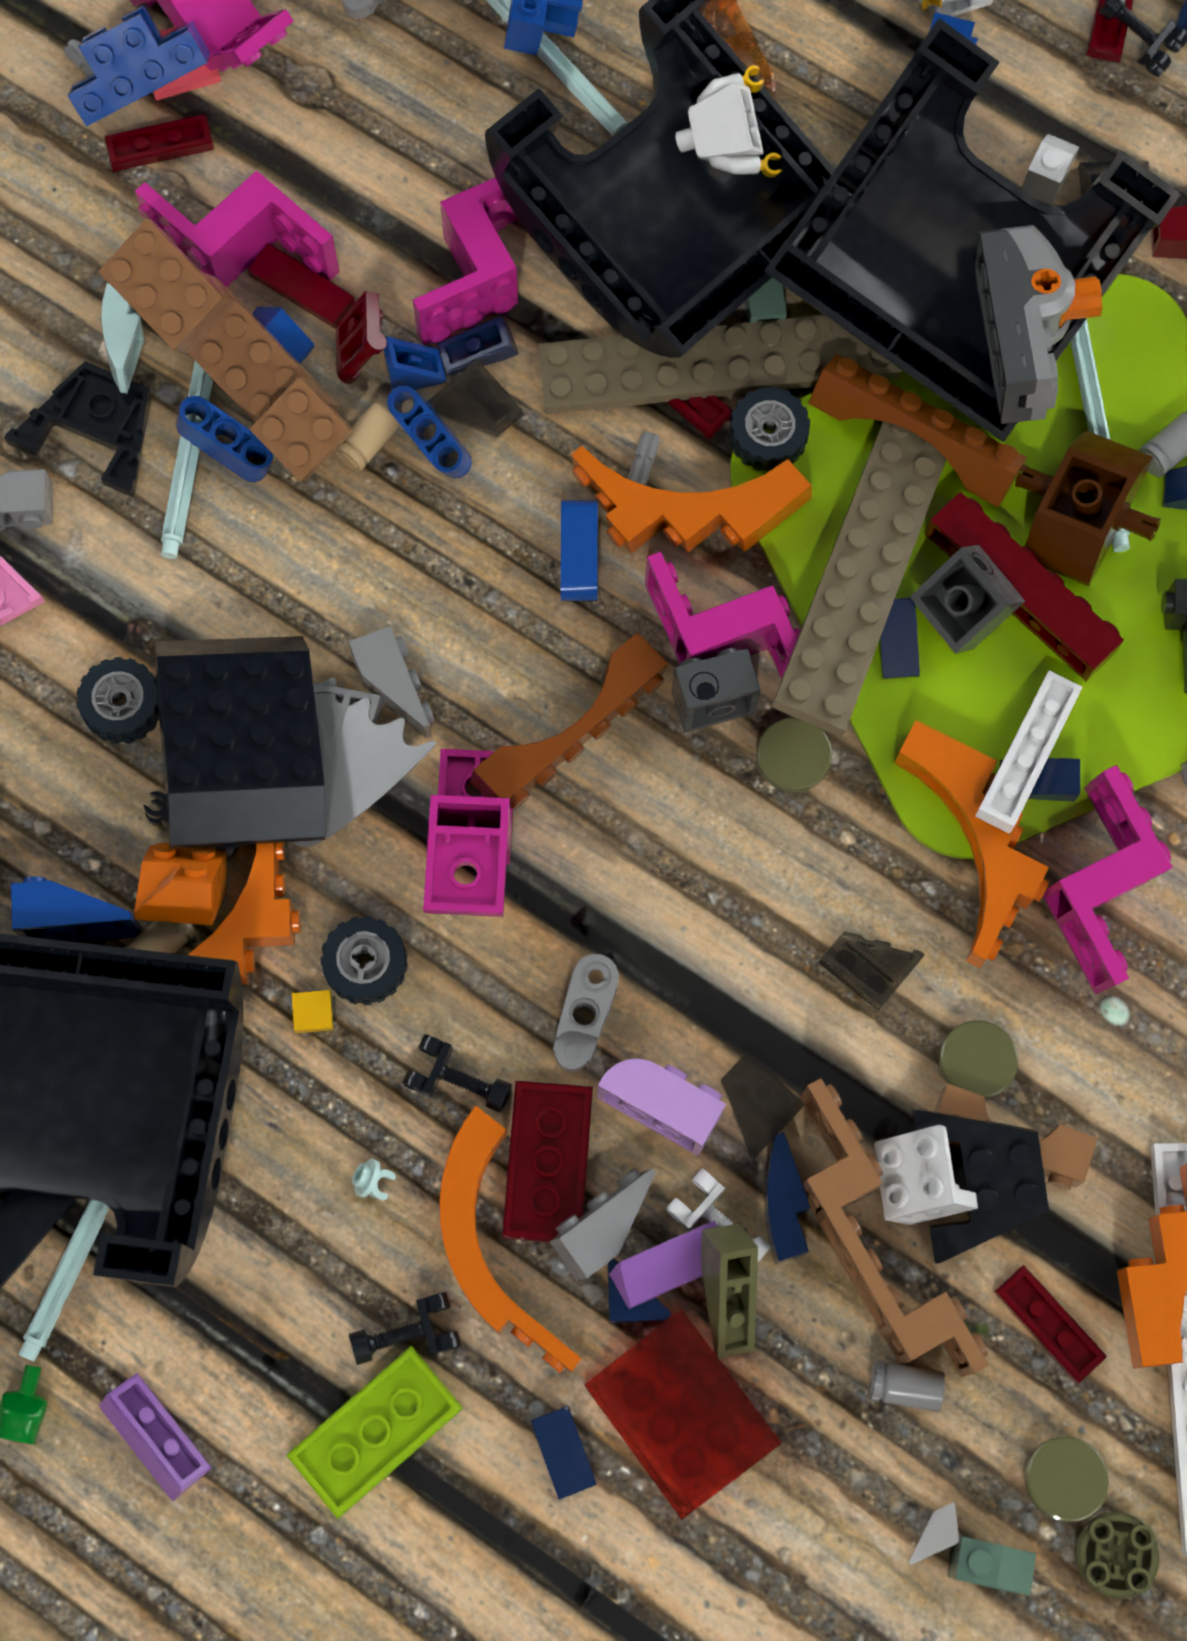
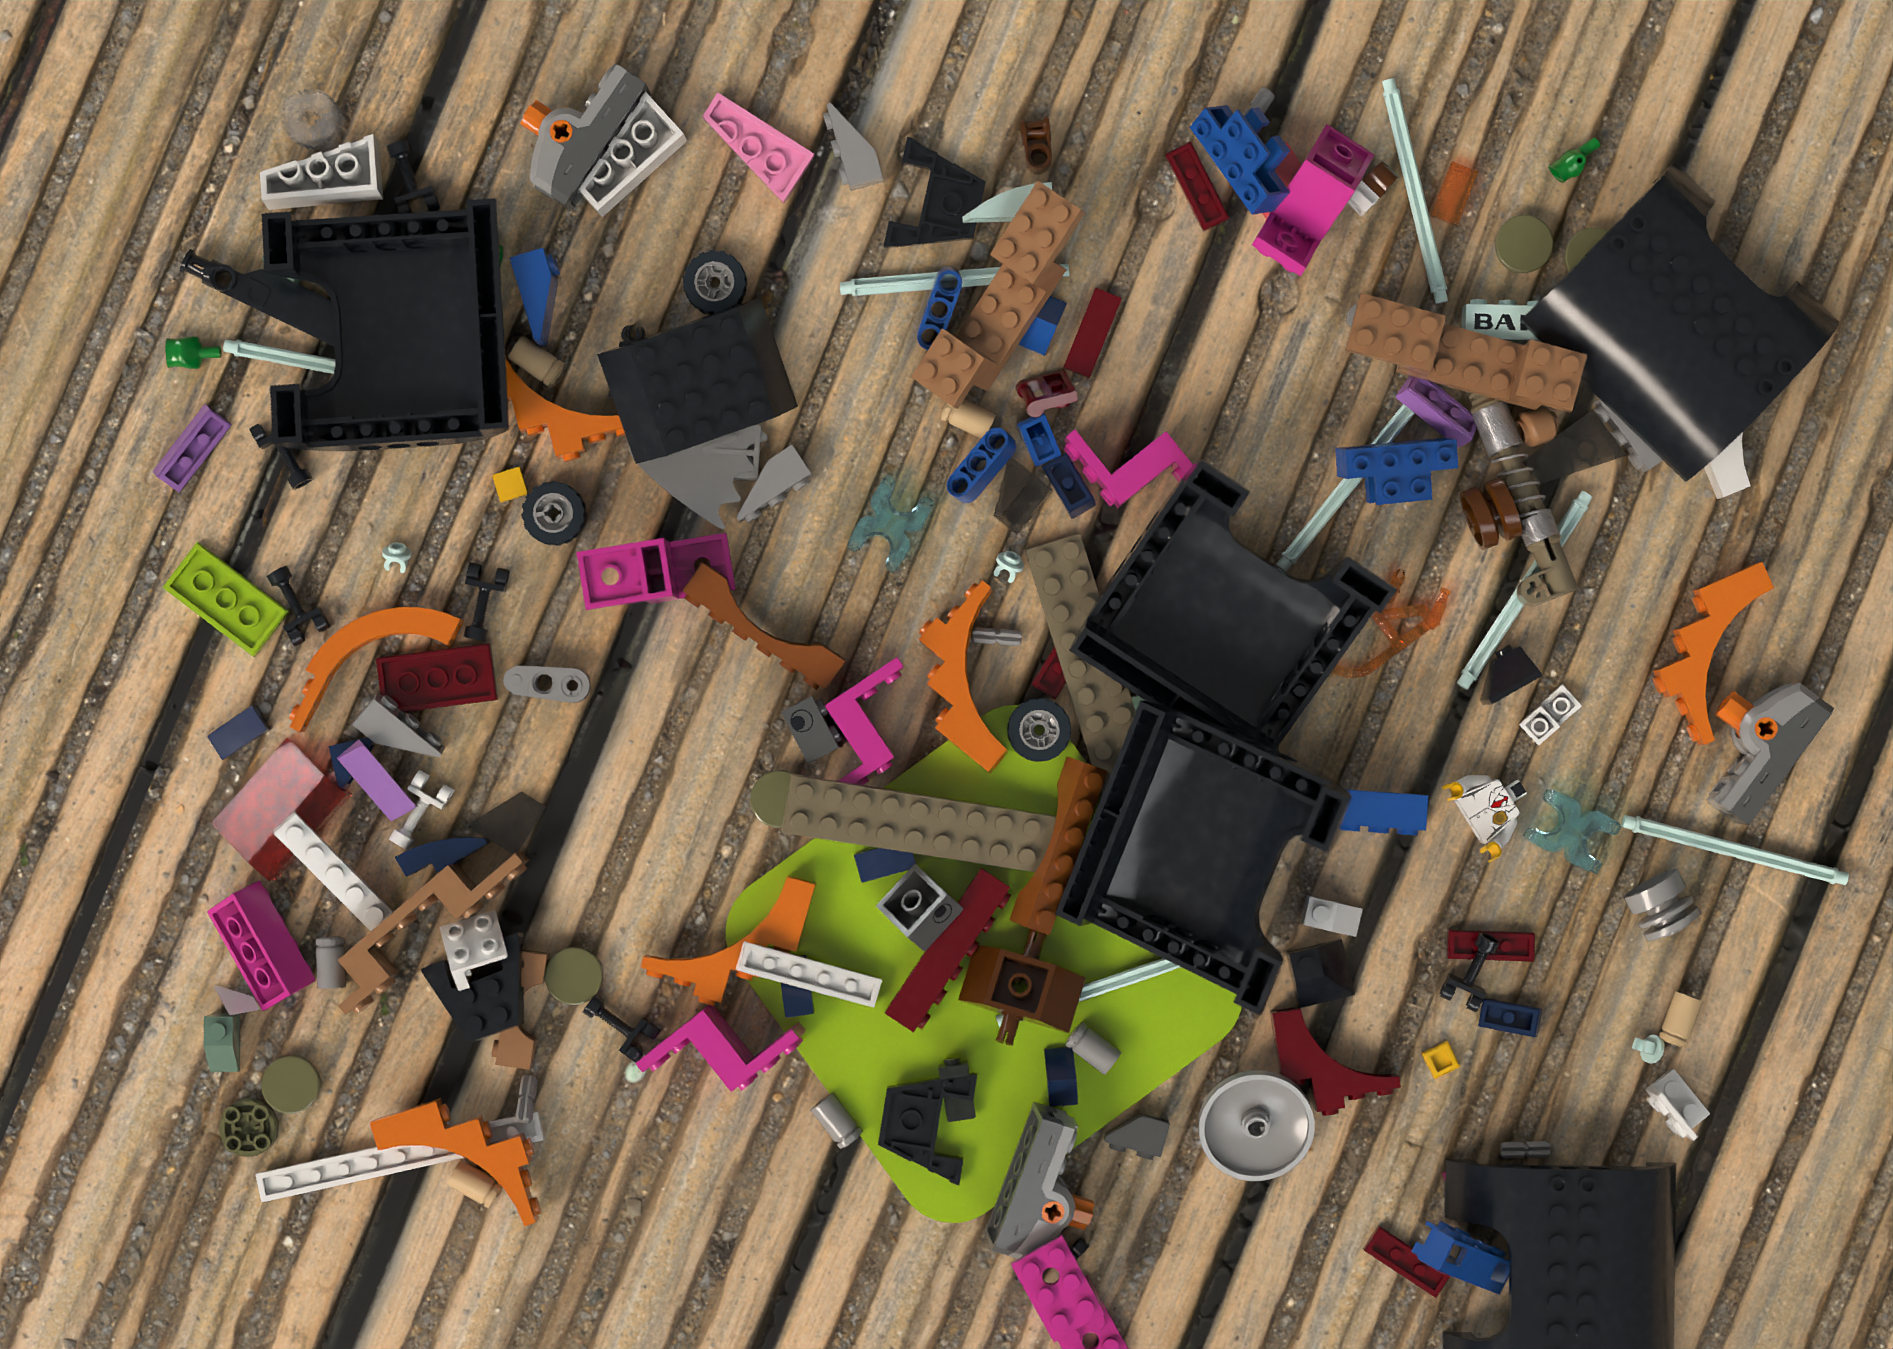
camera: 85 degrees right, 15 degrees up
orange slope [134,843,226,925] -> none
dark pink bracket [135,170,340,287] -> none
blue beam [560,500,598,601] -> none
lavender brick [597,1059,726,1156] -> none
white torso [676,65,782,177] -> none
olive slope [701,1223,758,1359] -> none
clear smoke wing [818,931,925,1012] -> none
piece [975,225,1102,424] -> none
dark red tile [994,1265,1107,1384] -> none
none -> dark pink slope [207,880,316,1011]
none -> black bar [249,423,313,490]
none -> white plate [273,811,394,931]
none -> light grey piece [515,1075,538,1124]
none -> black bar [582,994,661,1063]
none -> clear light blue piece [847,475,934,574]
none -> light aqua plate [994,551,1024,583]
none -> reddish brown piece [1020,116,1052,175]

